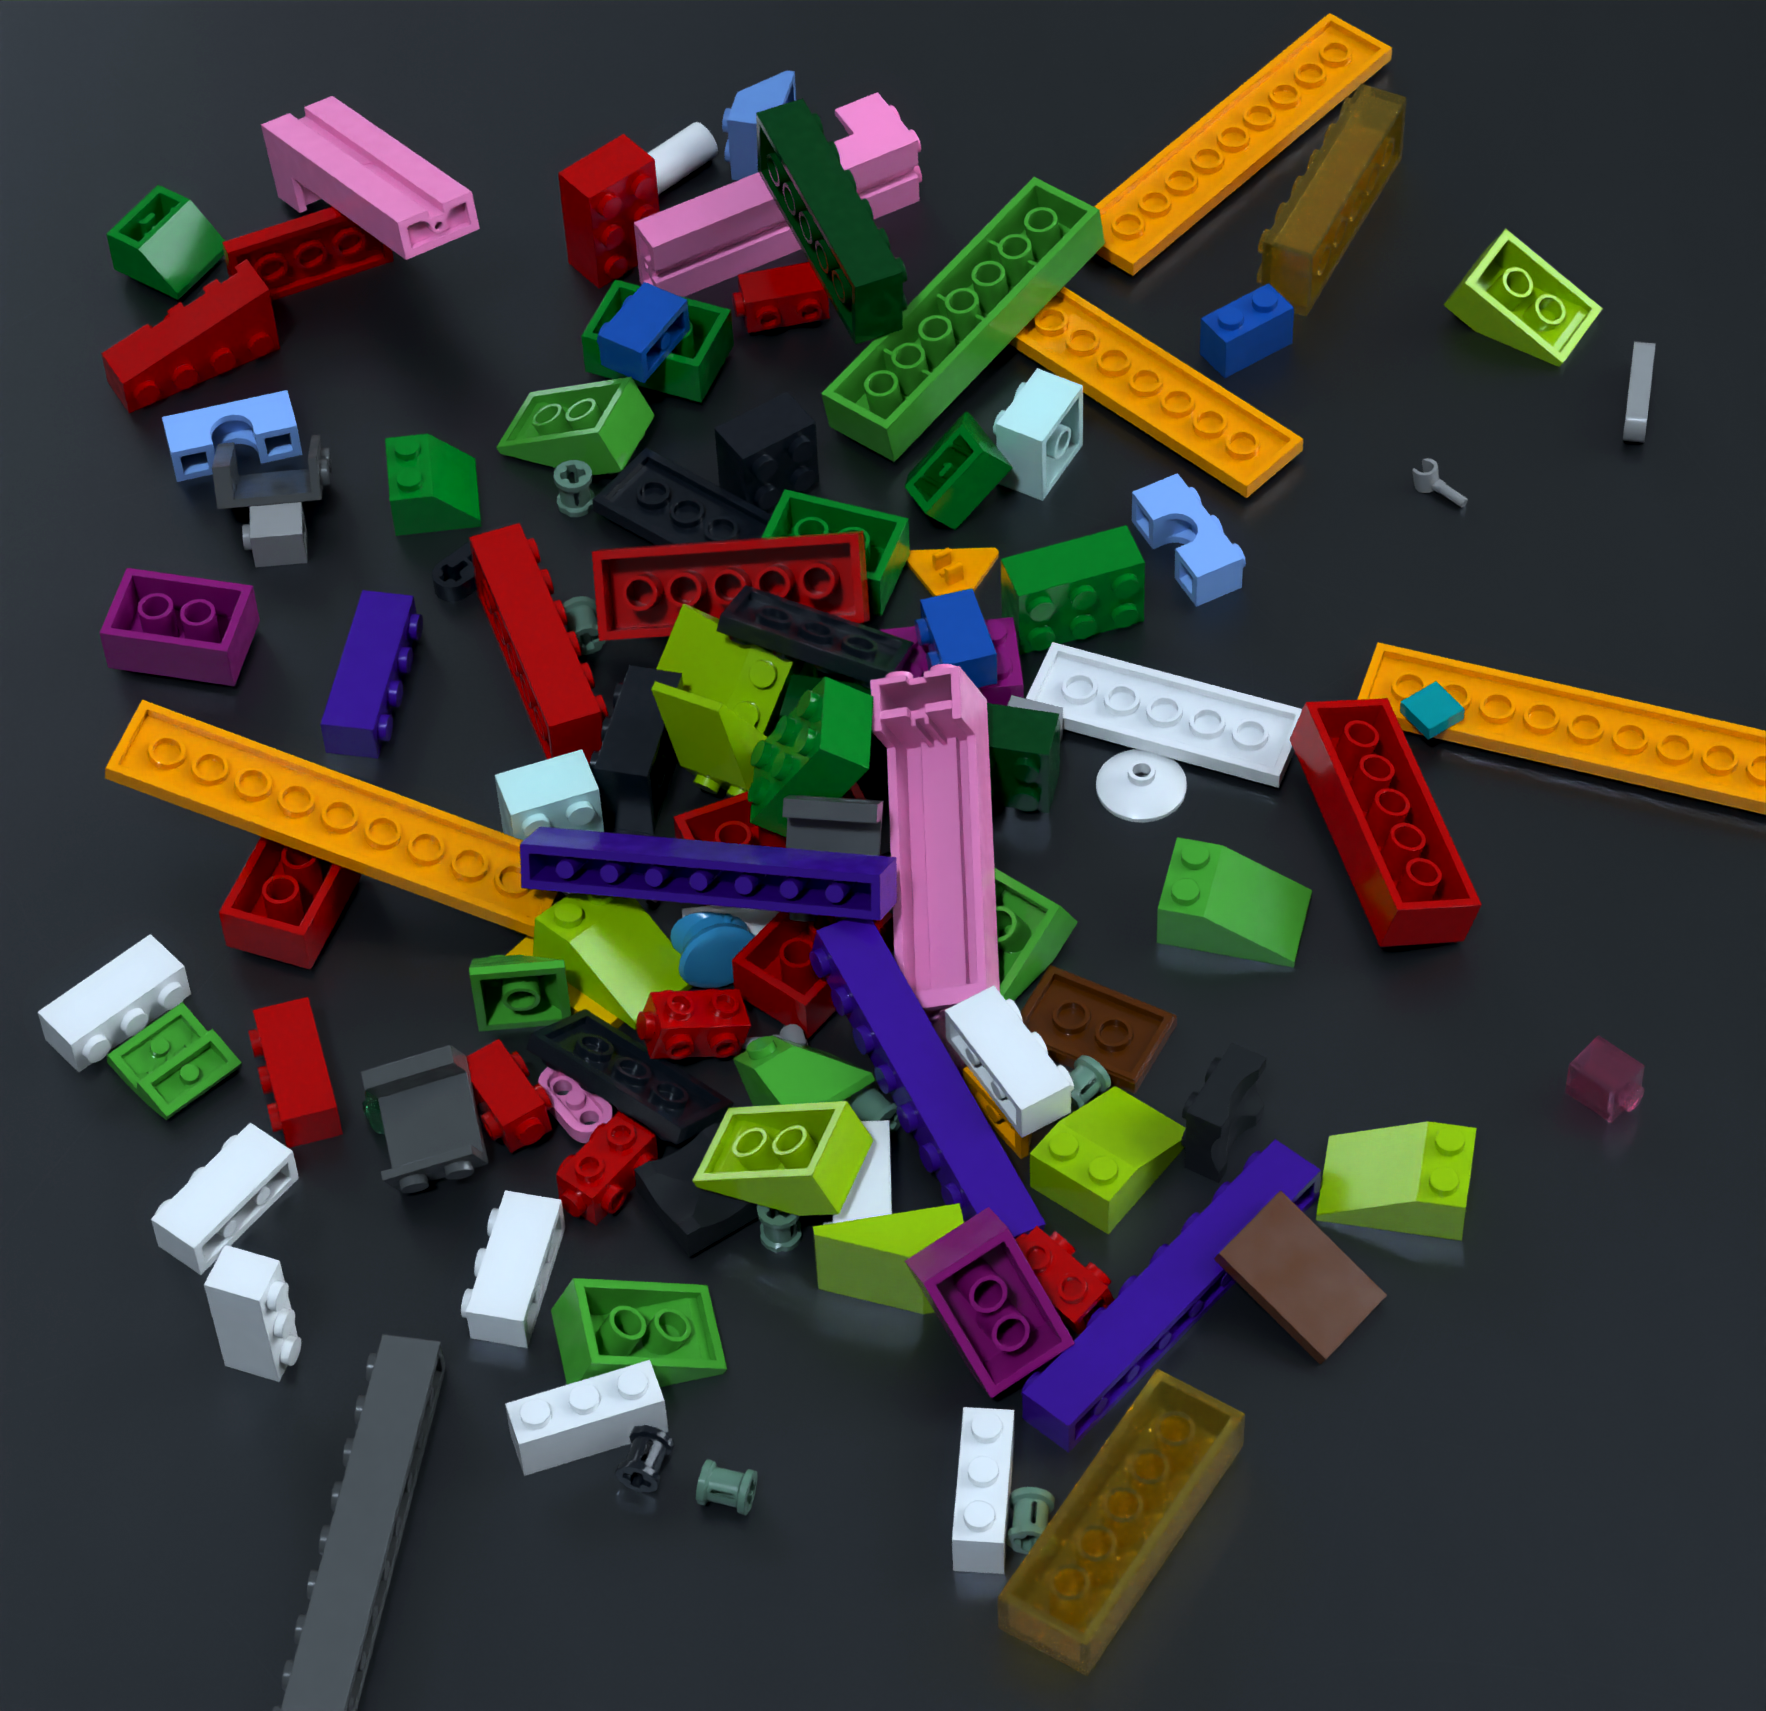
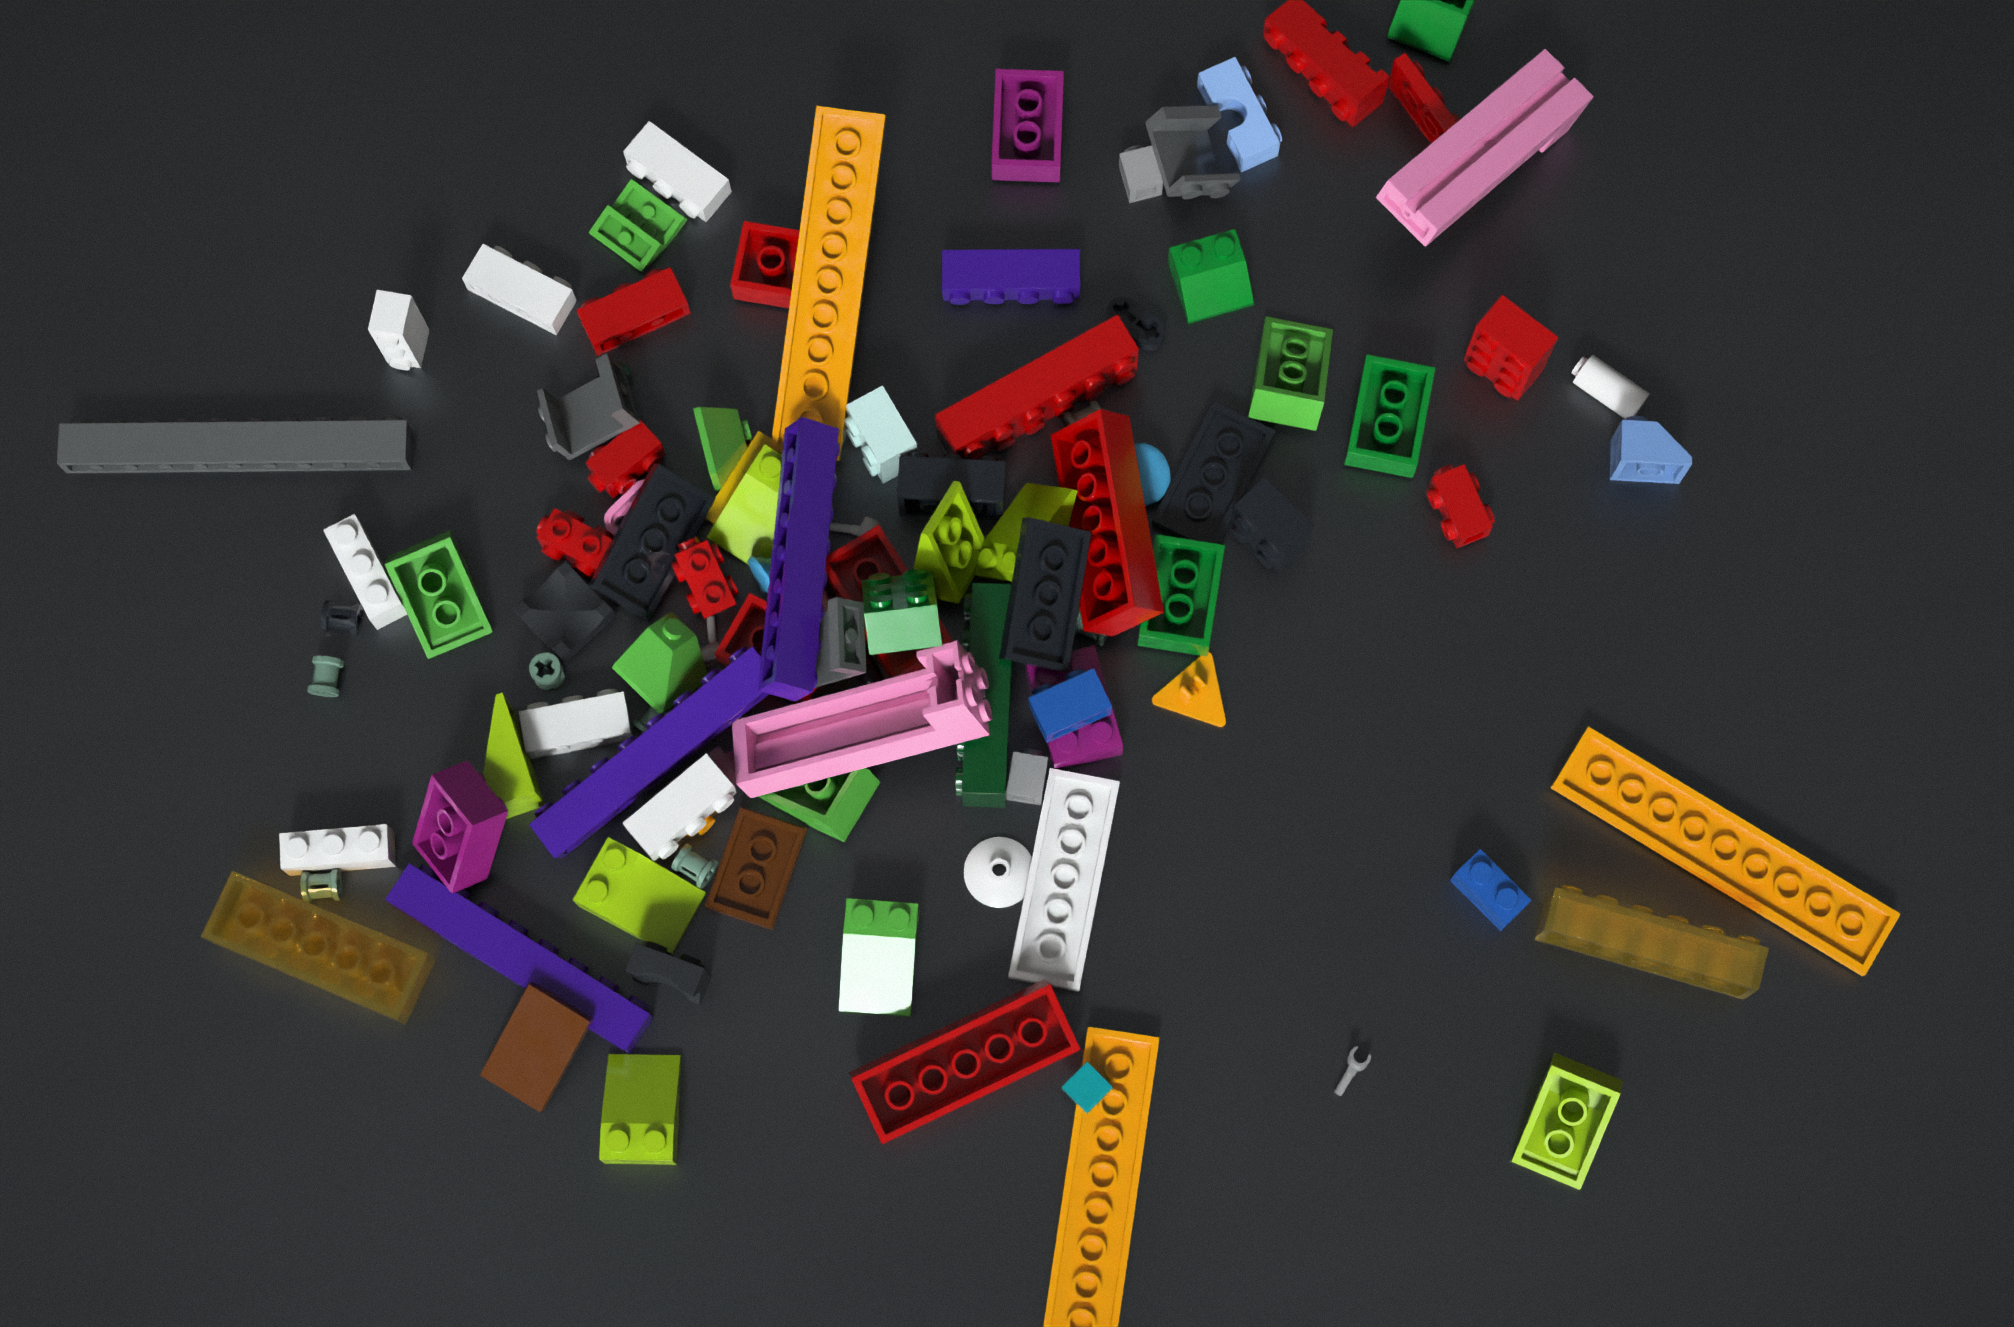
camera: 80 degrees right, 25 degrees up
white brick [461,1190,566,1348] -> none
sand green bush [553,460,595,517] -> none
blue brick [597,282,690,383] -> none
bright pink brick [634,92,922,297] -> none
lime slope [693,1101,873,1216] -> none
dark green brick [756,98,907,345] -> none
bright green brick [821,177,1105,462] -> none
green slope [905,411,1013,530] -> none
light aqua brick [993,368,1083,501] -> none
green brick [1001,525,1145,655] -> none
light orange plate [1009,287,1303,498] -> none
red brick [1015,1226,1114,1335] -> none
light blue arch [1132,473,1246,607] -> none
clear pink brick [1565,1035,1645,1123] -> none
light grey beam [1623,341,1656,443] -> none

